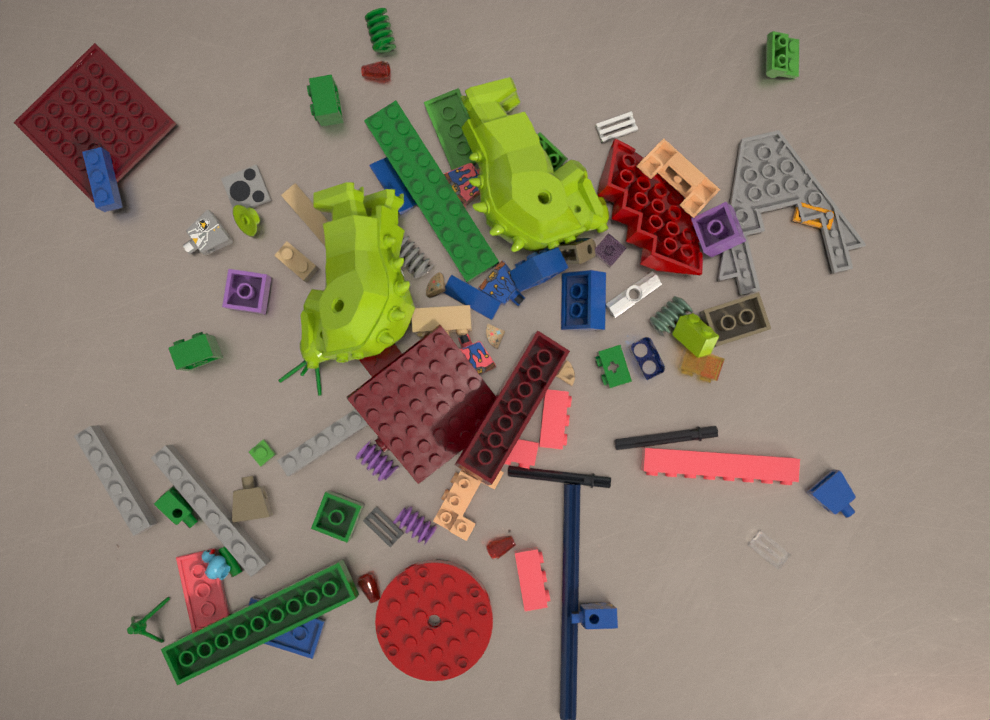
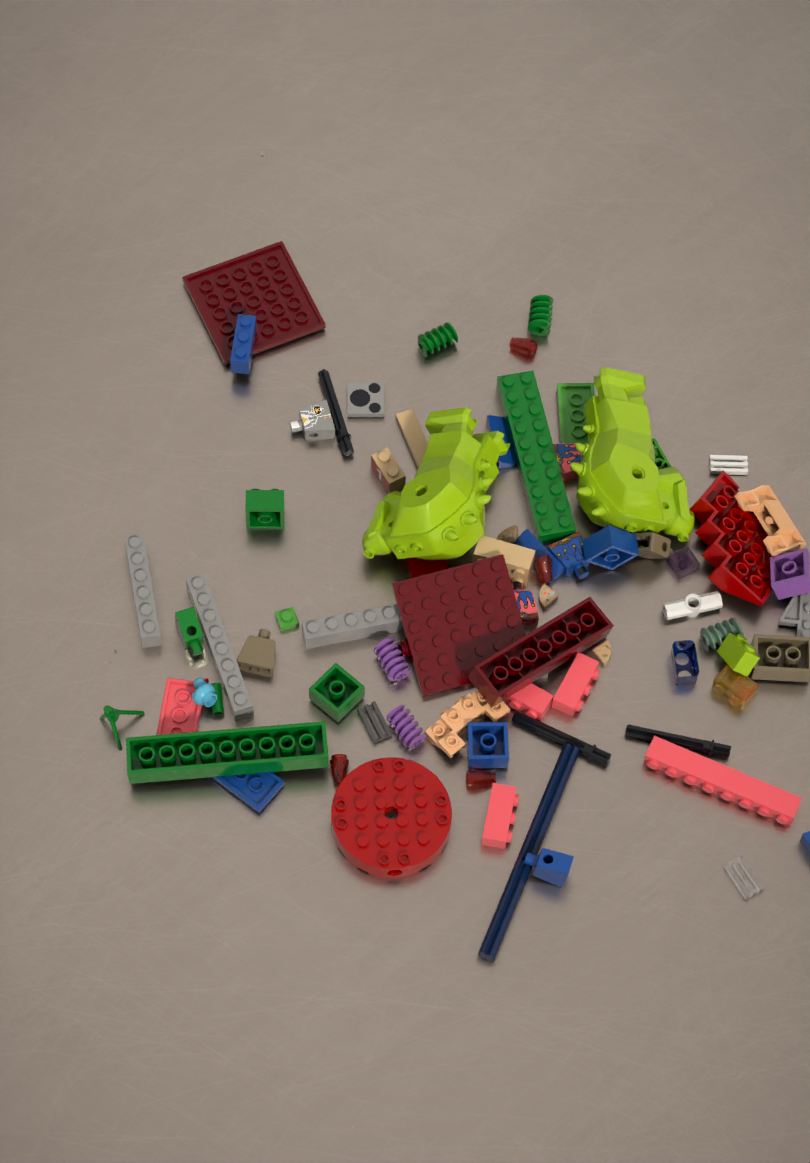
camera: 20 degrees right, 25 degrees down
medium lavender brick [222,269,271,315] -> none
lime piece [233,205,260,236] -> none
green plant [278,360,322,396] -> none
green brick [307,74,344,126] -> none
light grey piece [399,236,434,279] -> none
blue slope [561,270,606,330] -> none
green brick [595,345,632,389] -> none
none -> black axle [318,369,354,456]
none -> green piece [418,322,458,357]
none -> blue brick [467,722,509,769]
none -> clear red cone [534,555,553,583]

